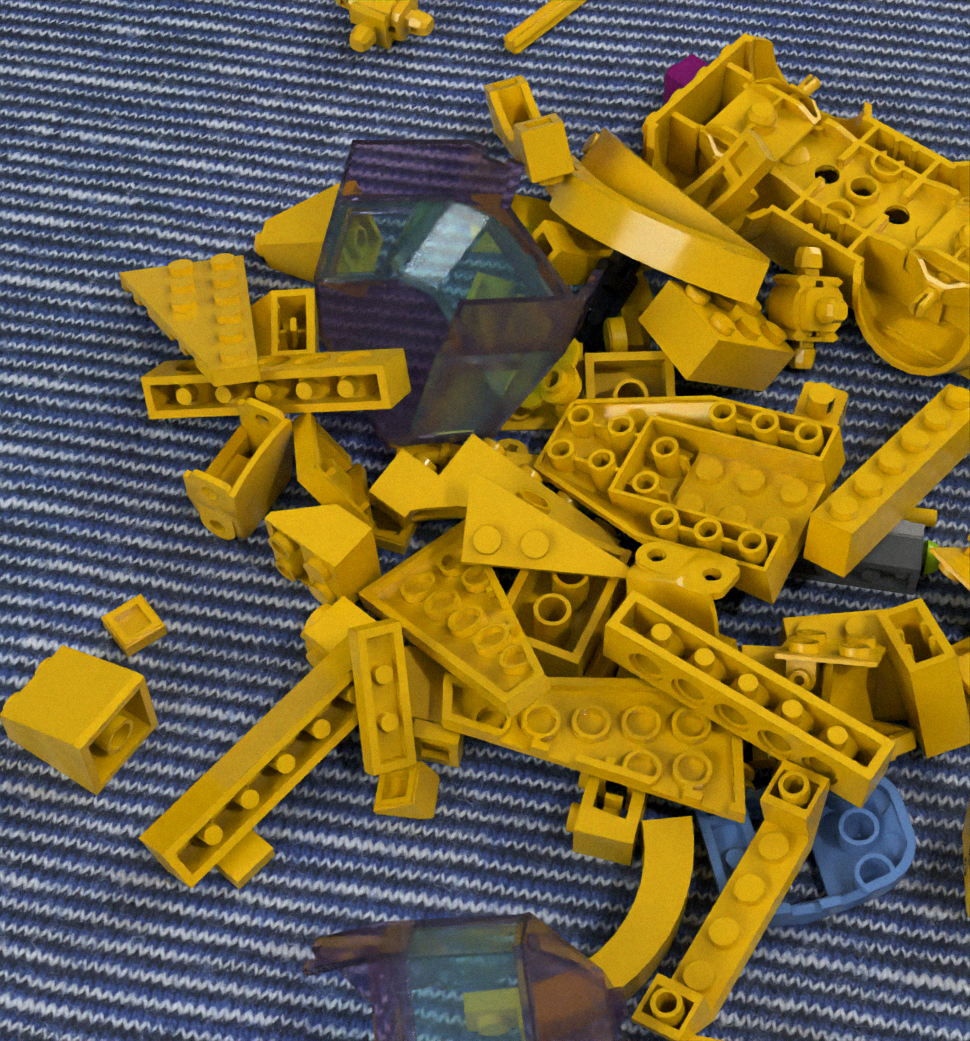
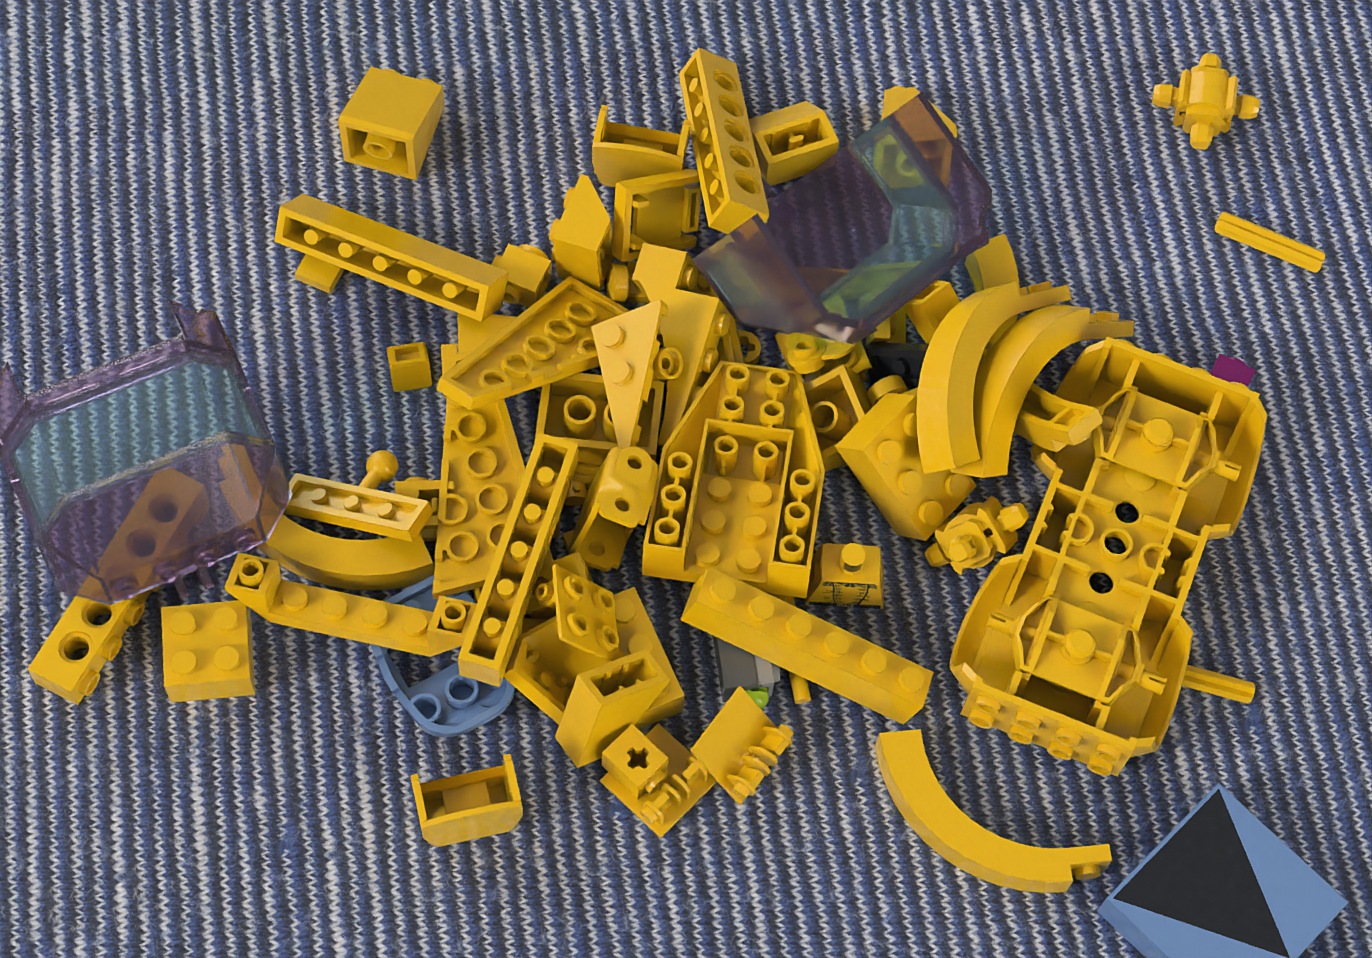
camera: 65 degrees right, 10 degrees up
yellow tile [101,594,167,658] -> none
yellow wing [119,253,261,387] -> none
yellow plate [348,618,417,776] -> none
yellow arch [483,75,575,186] -> none
none -> yellow plate [275,450,433,542]
none -> yellow tile [606,263,630,302]

